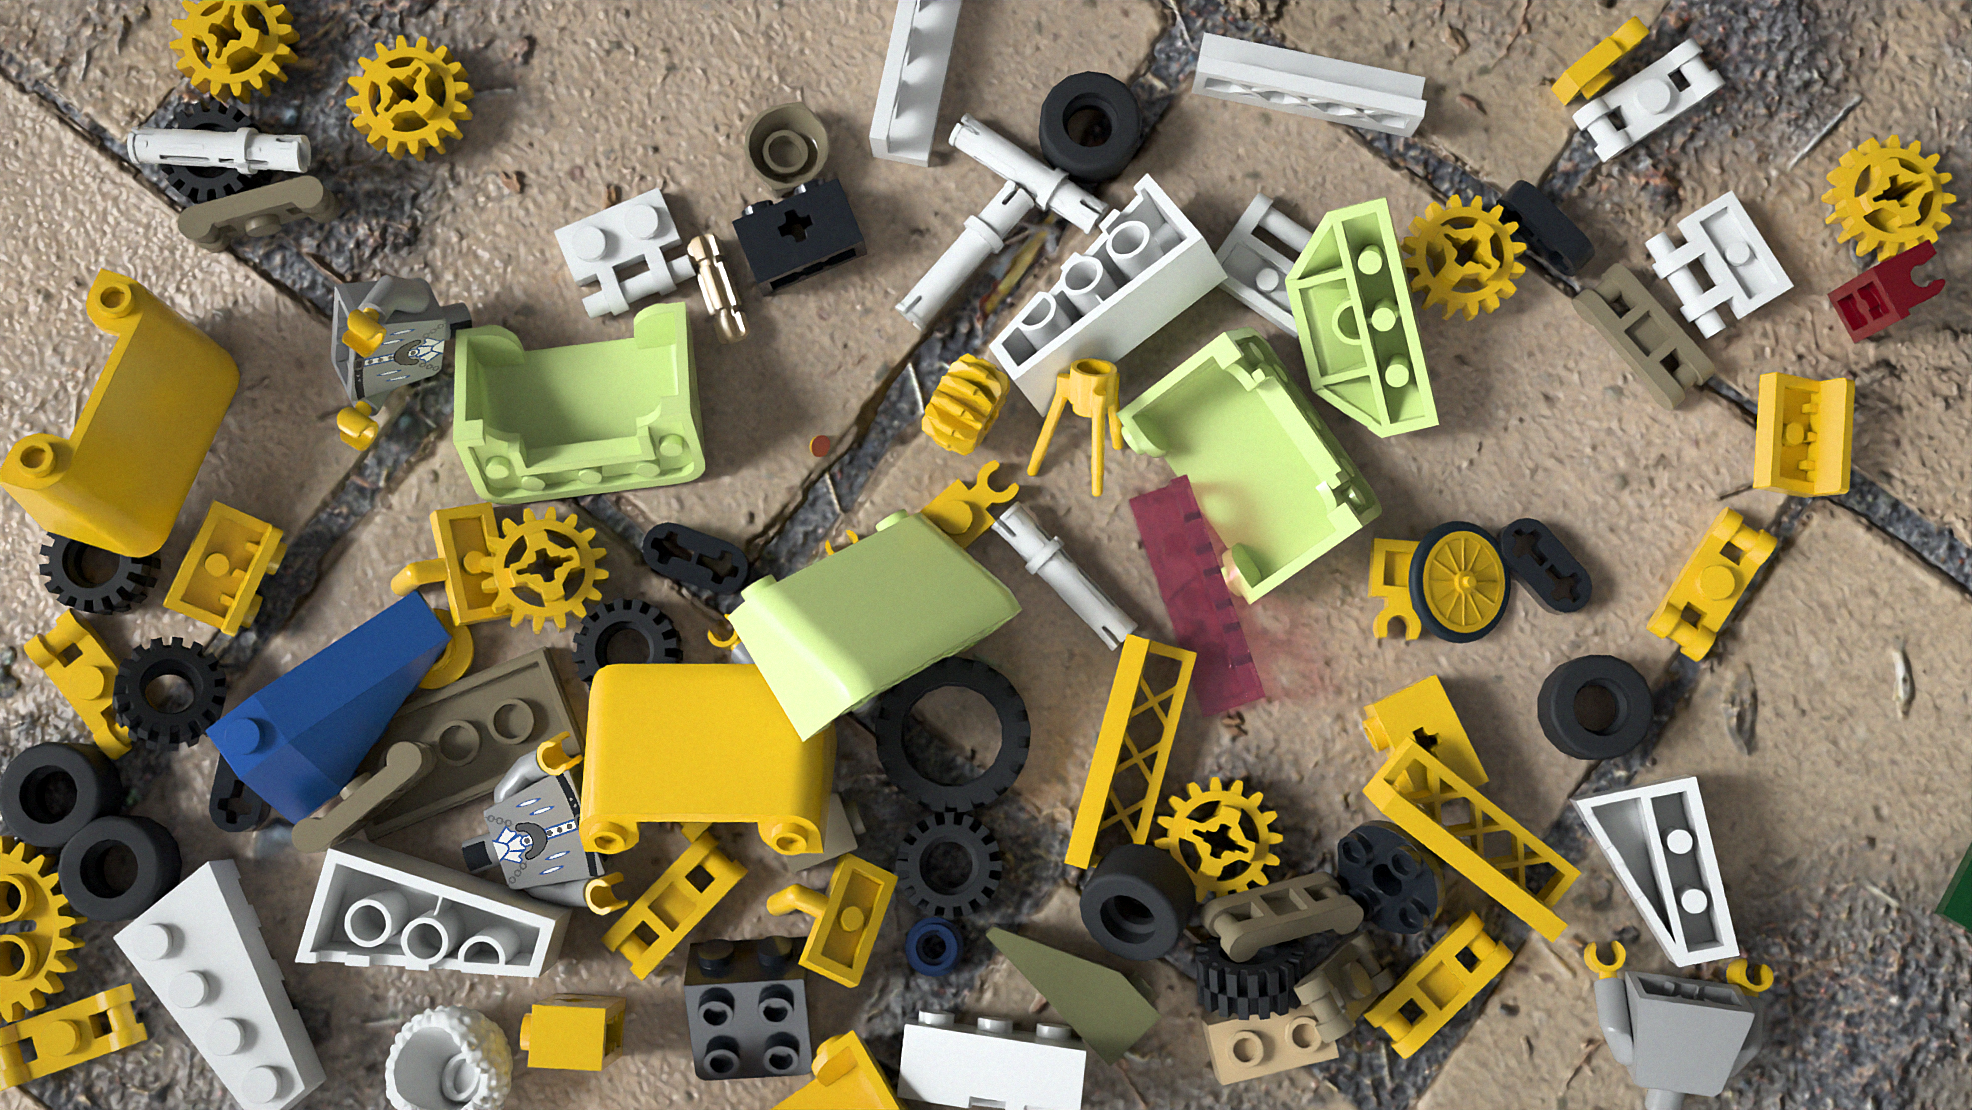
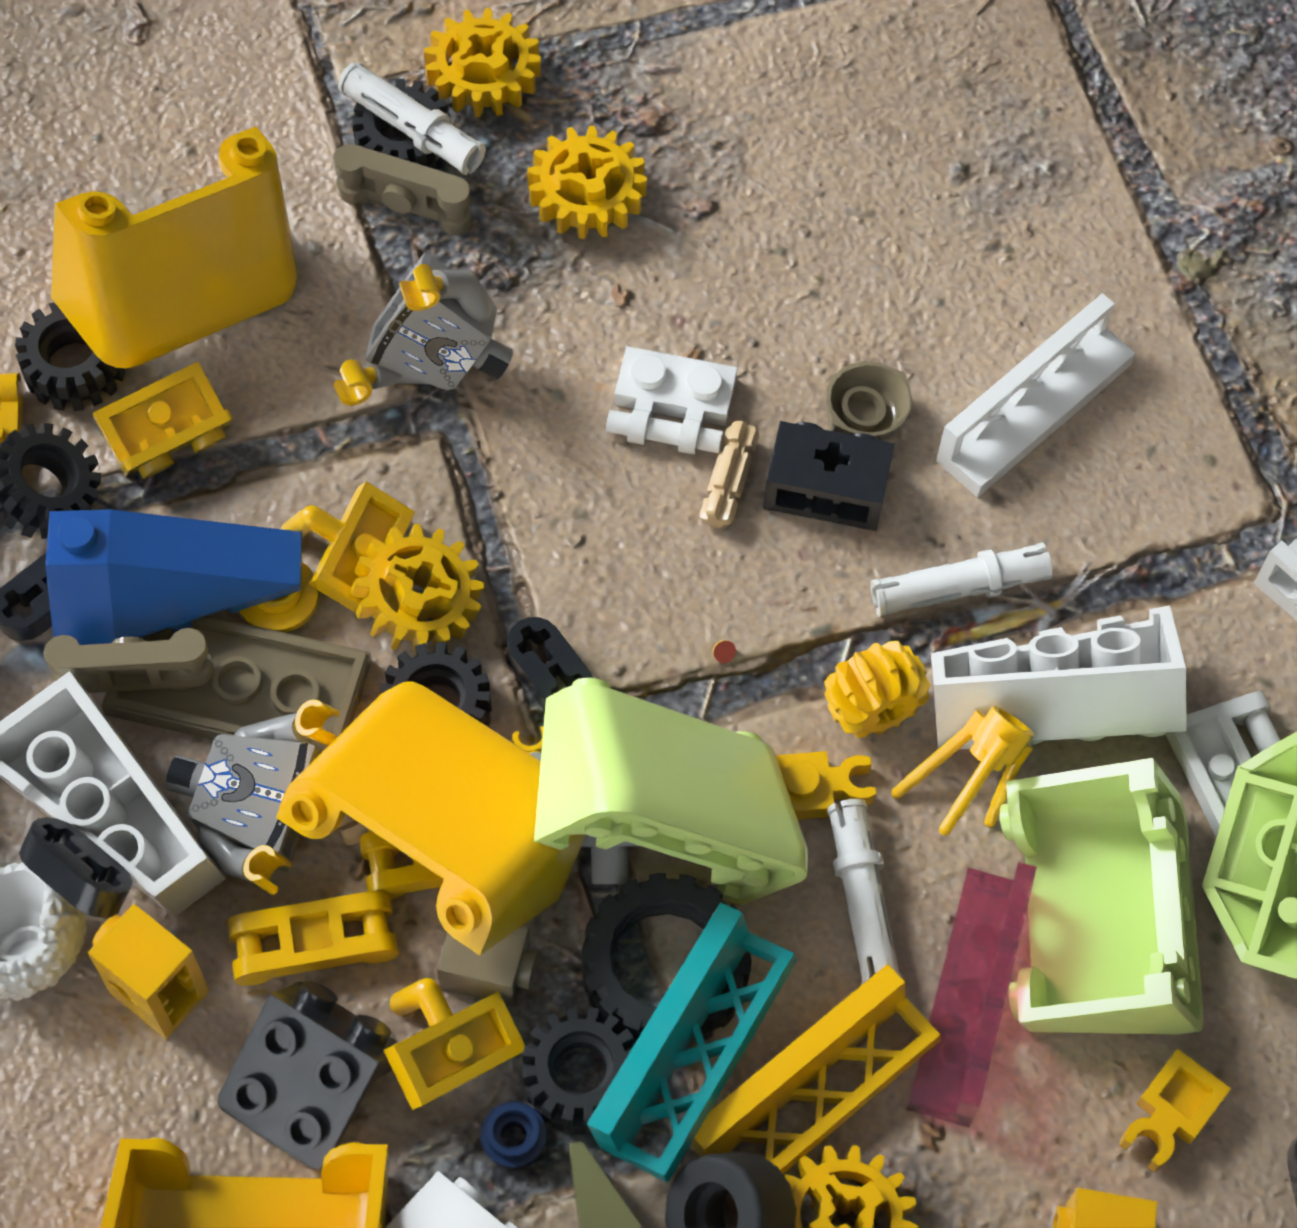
camera: 30 degrees right, 20 degrees down
yellowish green windscreen [453,302,705,505] -> none
white pin [949,113,1109,236] -> none
black tyre [1038,71,1142,184] -> none
yellow wheel [1408,521,1511,644] -> none
none -> black beam [19,817,133,918]
none -> teal fence [587,902,797,1183]

